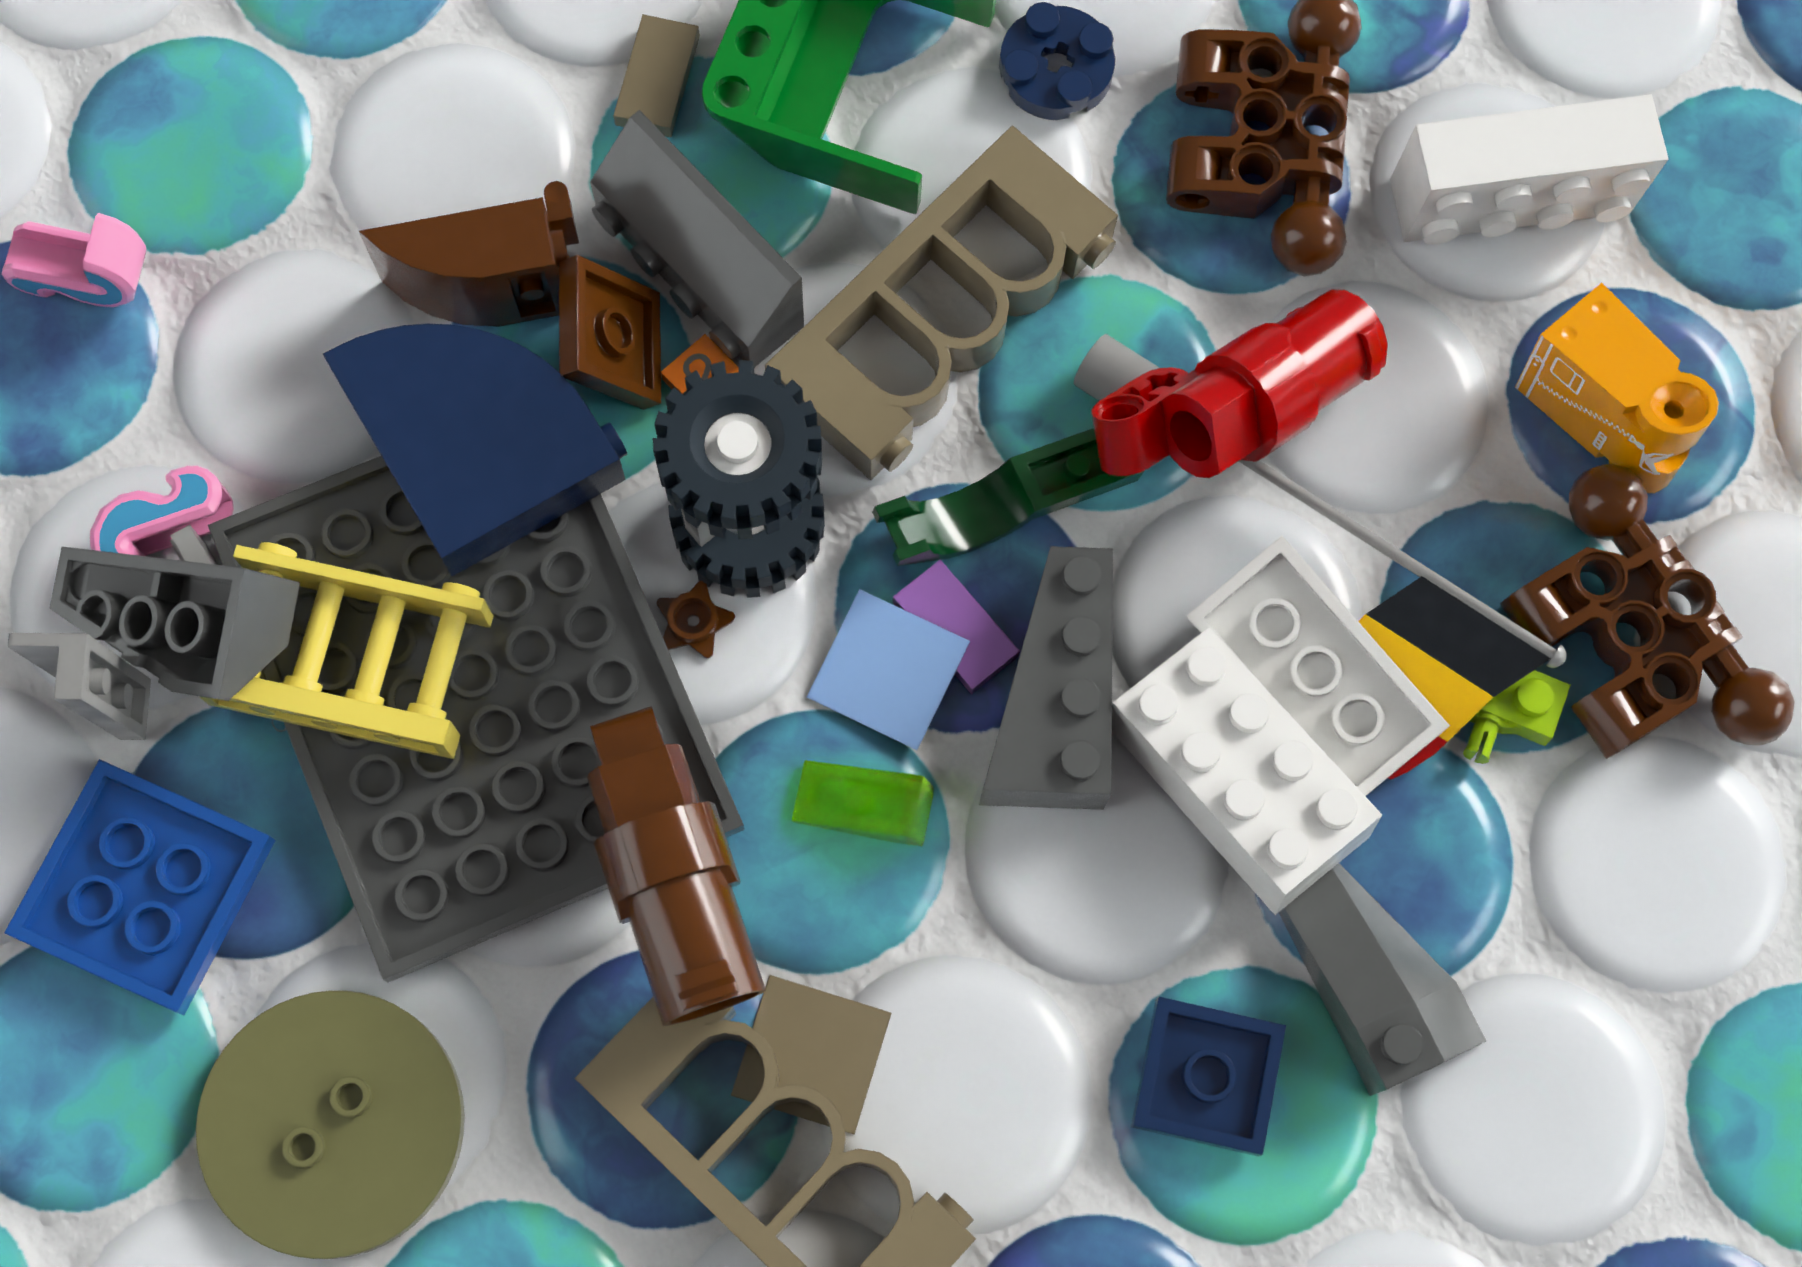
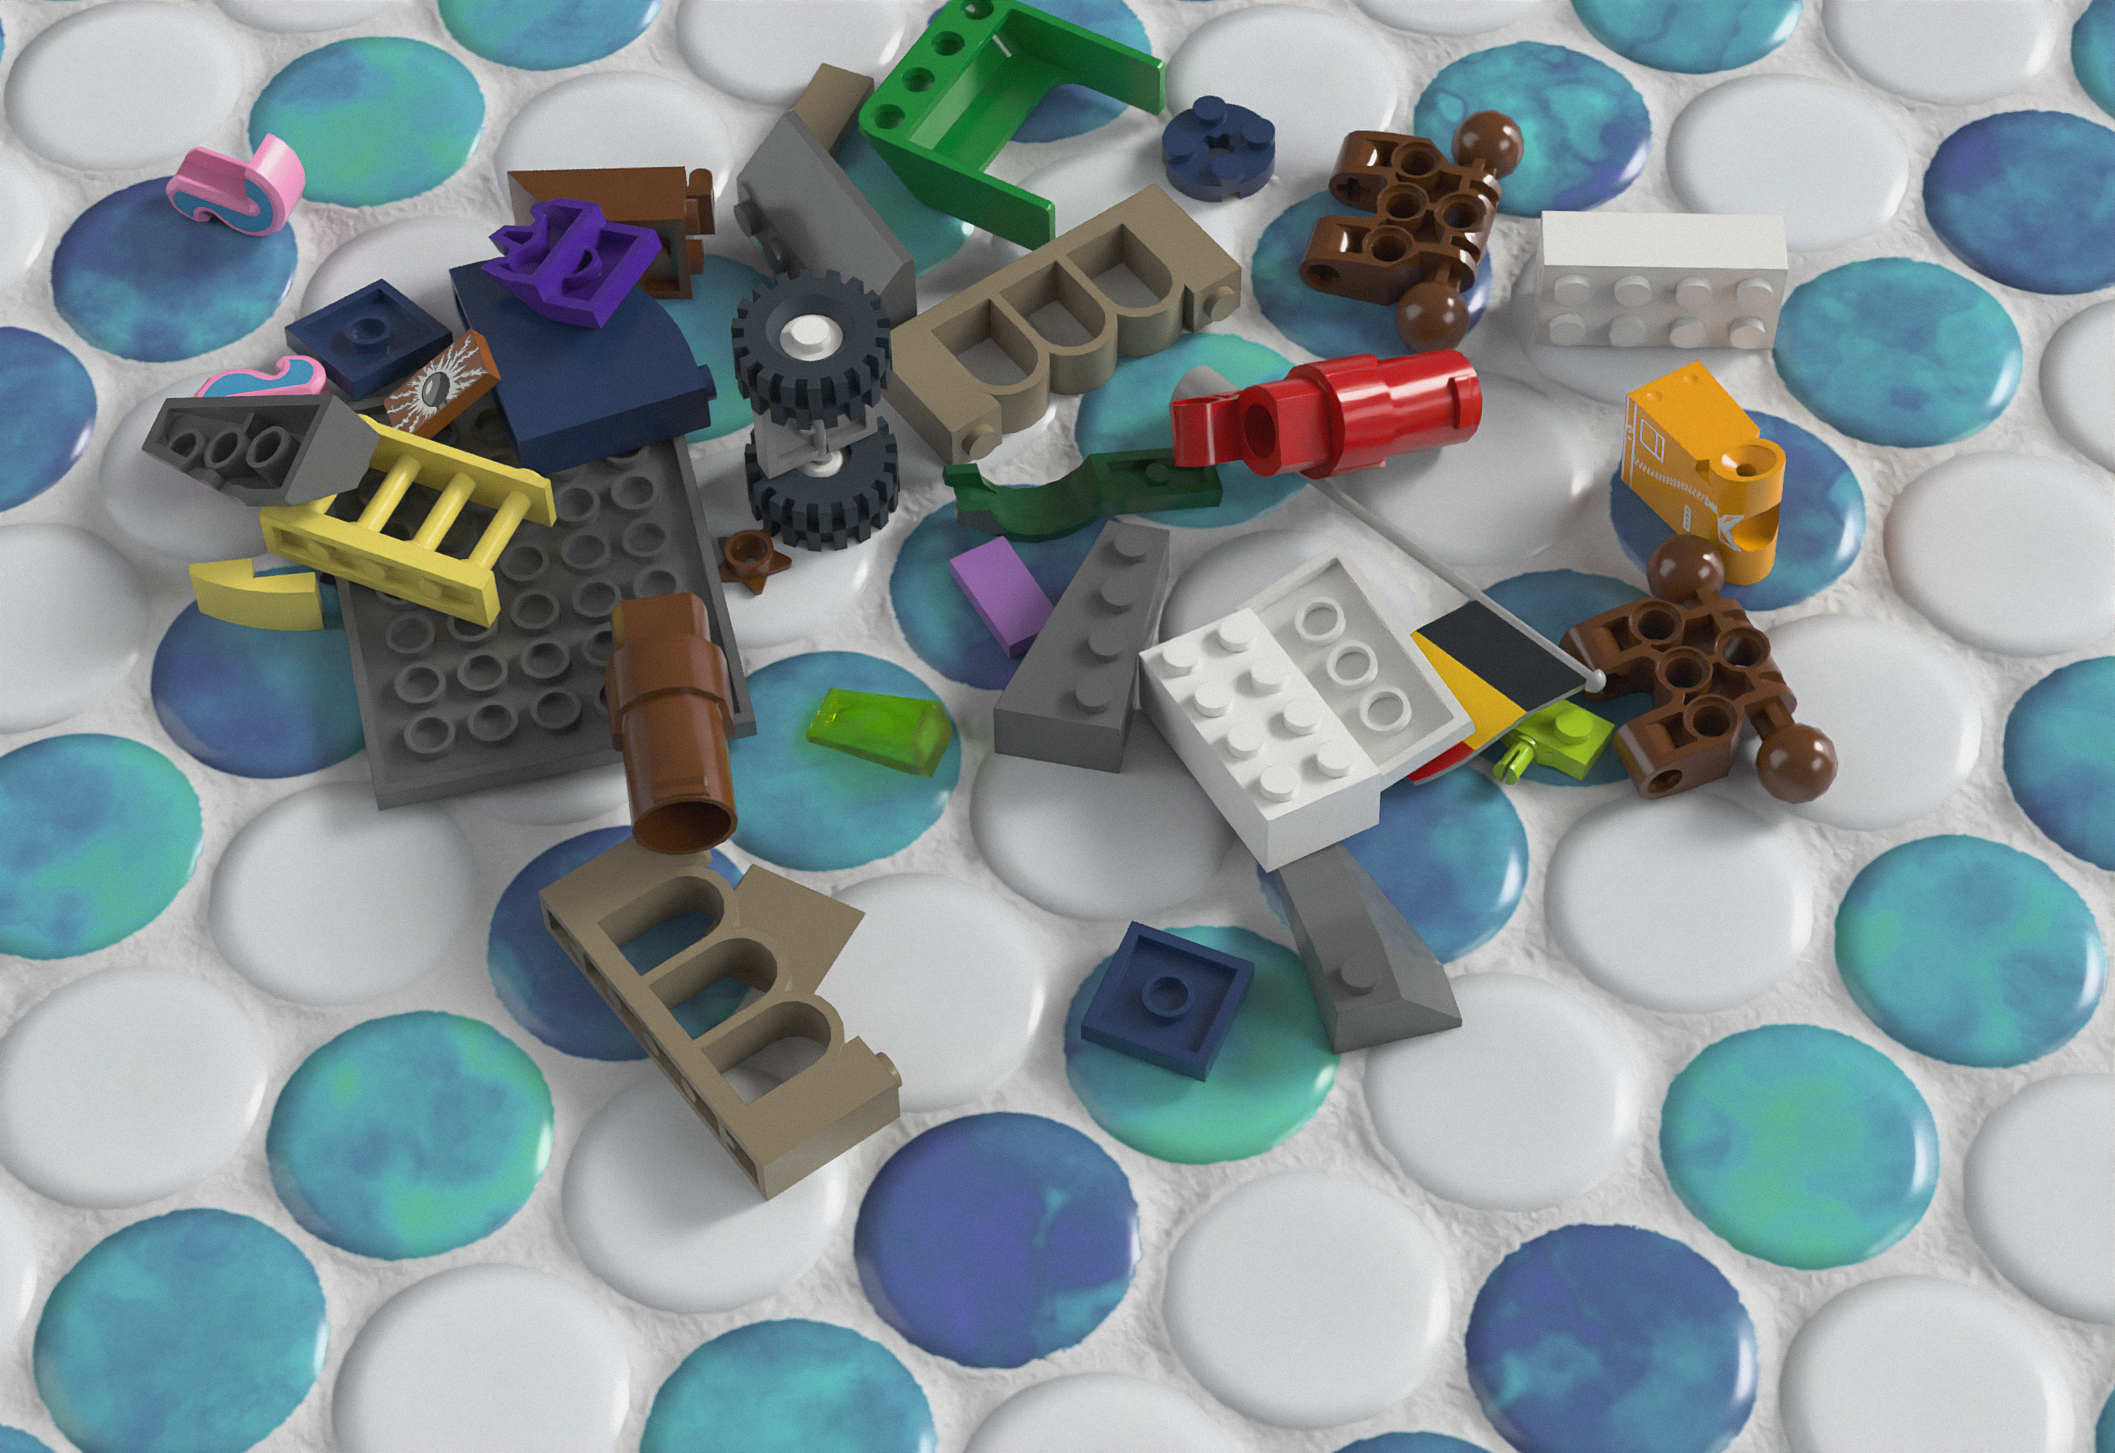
camera: 15 degrees right, 20 degrees down
blue plate [4,759,276,1016] -> none
light grey panel [8,633,151,740] -> none
olive plate [196,991,465,1259] -> none
reddish brown plate [559,255,661,410] -> none
light blue piece [807,589,970,750] -> none
none -> light yellow slope [189,558,325,631]
none -> dark blue plate [284,278,453,401]
none -> tile [383,328,501,440]
none -> dark purple plate [481,198,662,329]

